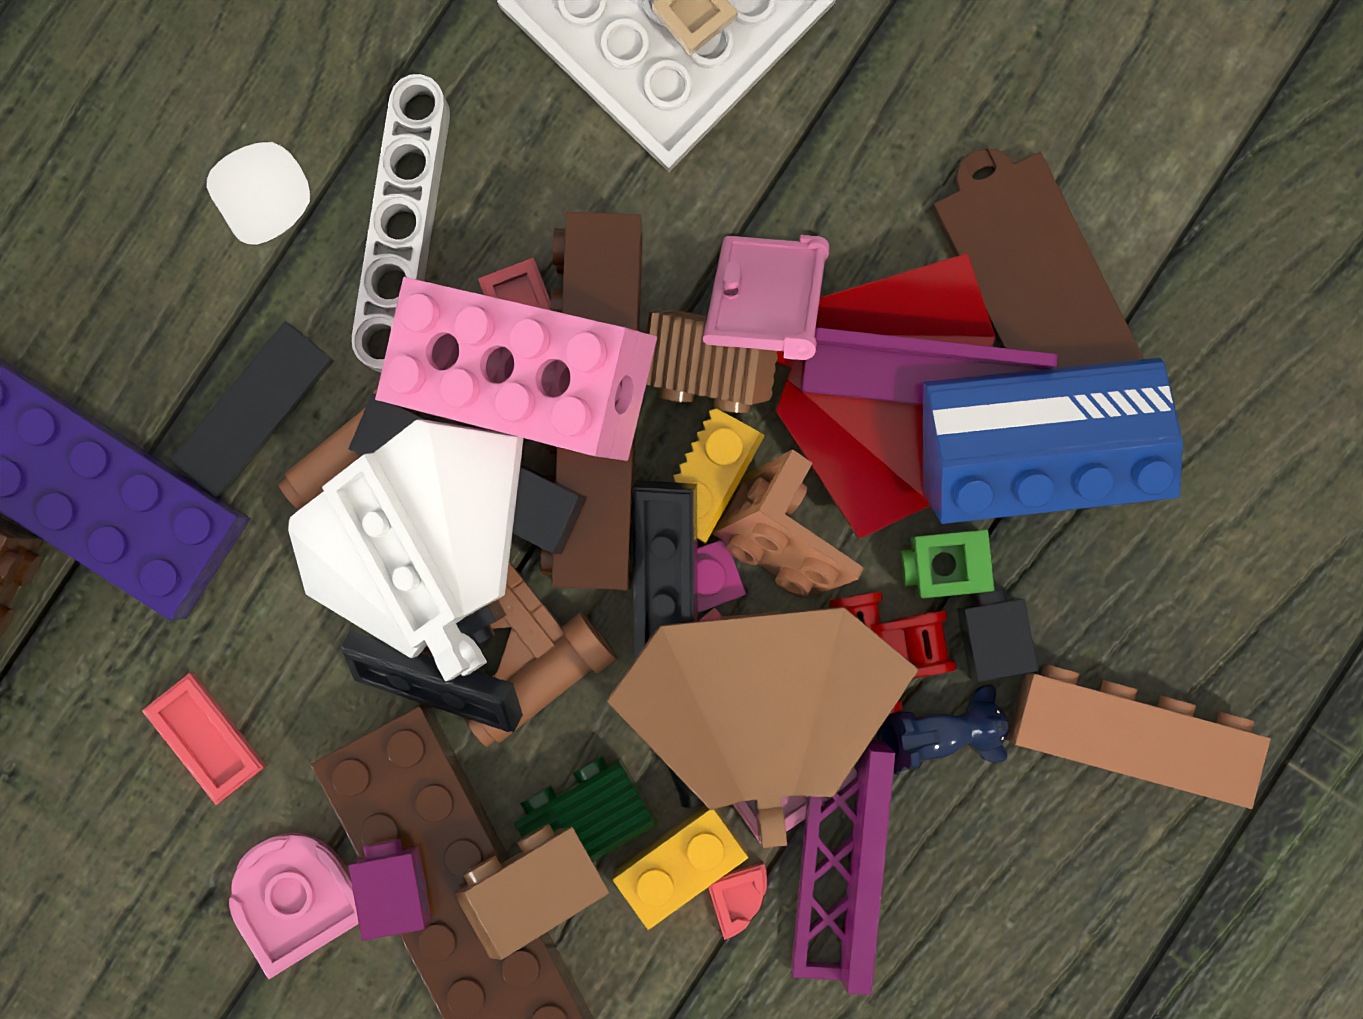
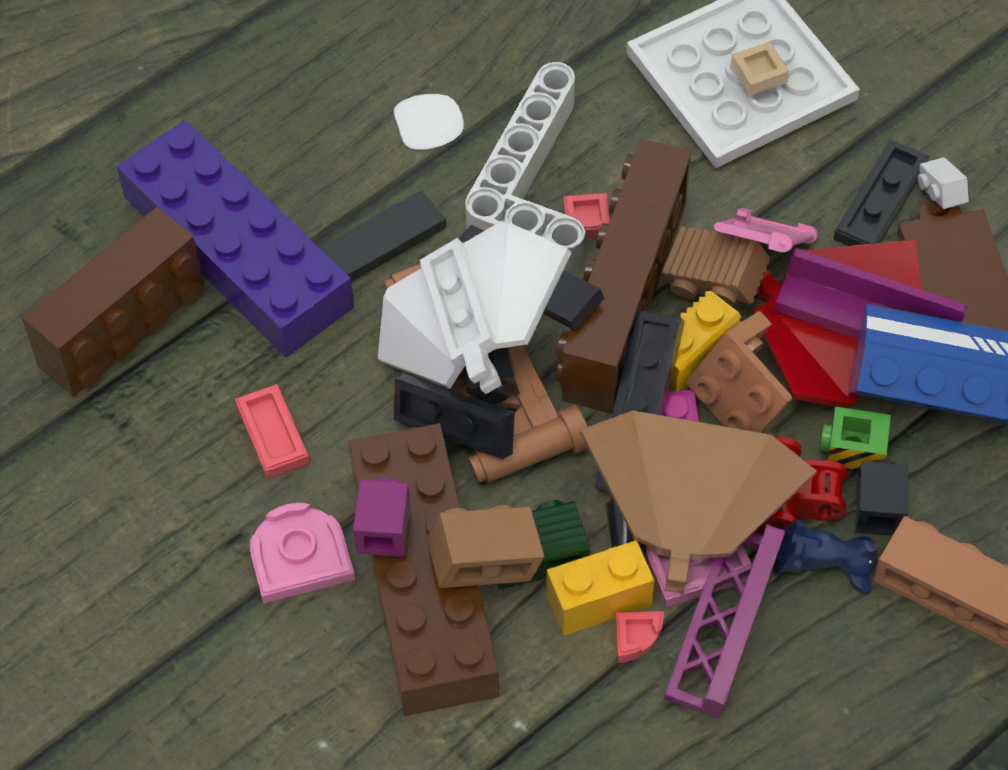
camera: 20 degrees right, 30 degrees down
bright pink brick [375,277,657,461] -> none
none -> black tile [833,139,929,246]
none -> white piece [918,157,969,209]

